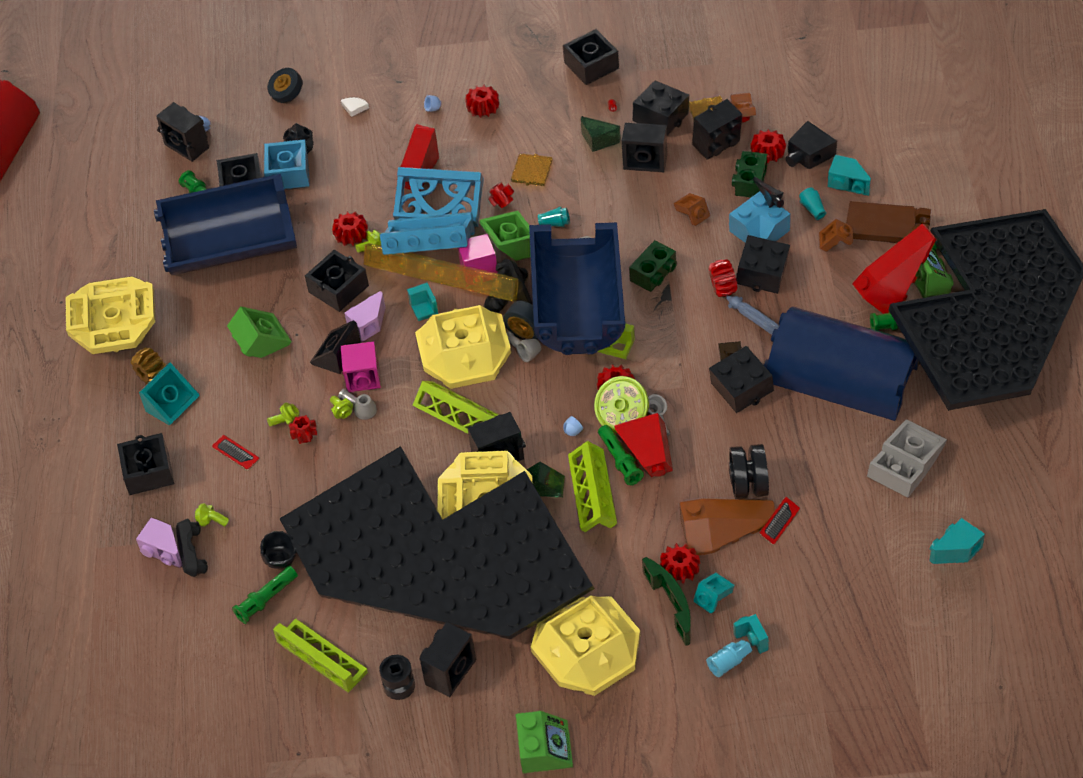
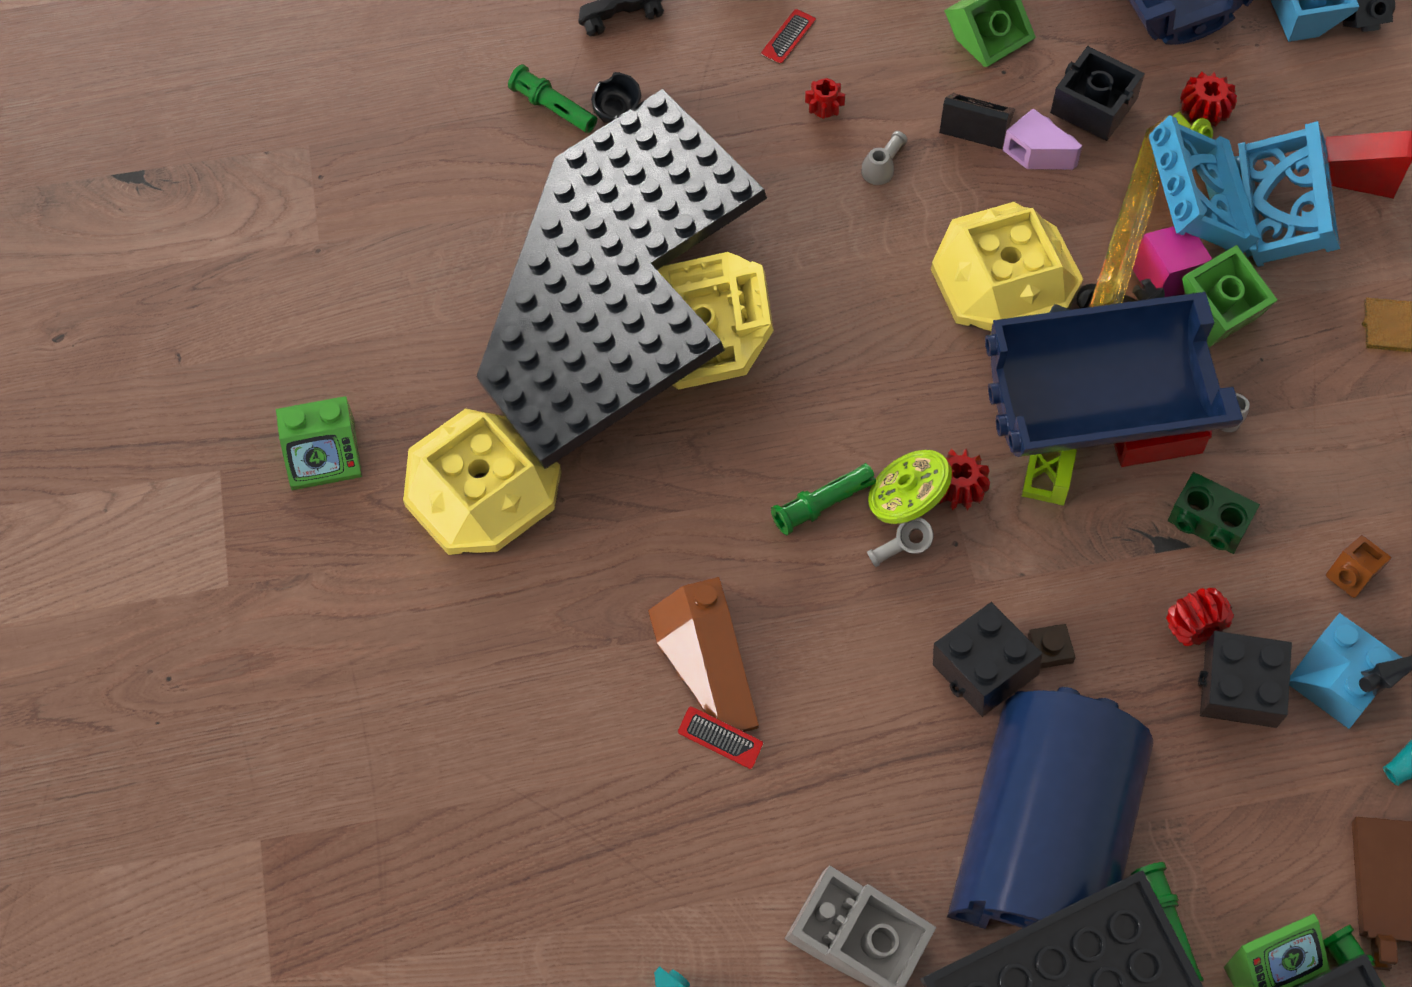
camera: 80 degrees right, 10 degrees up
lime plate [195,503,229,527] -> none
lime plate [267,403,300,427] -> none
lime fence [273,618,368,693] -> none
lime plate [330,395,353,419] -> none
dark pink head [341,341,381,392] -> none
black wheel [379,654,415,700] -> none
teal panel [407,283,438,321] -> none
lime fence [412,381,499,434] -> none
black brick [419,622,476,697] -> none
black brick [468,412,526,461] -> none
red gear [488,182,514,208] -> none
clear green slope [526,461,565,498] -> none
teal cone [538,206,570,227] -> none
light blue hinge [563,416,583,436] -> none
lime fence [568,441,617,532] -> none
red slope [614,413,673,477] -> none
dark green slope [642,557,691,646] -> none
red gear [659,543,700,585] -> none
teal bracket [693,573,735,613] -> none
medium azure hinge [706,640,752,677] -> none
sand blue wheel [726,296,780,335] -> none
black wheel [729,444,769,499] -> none
teal bracket [733,614,769,653] -> none
dark orange bracket [819,219,853,252] -> none
red wedge [852,224,936,314] -> none

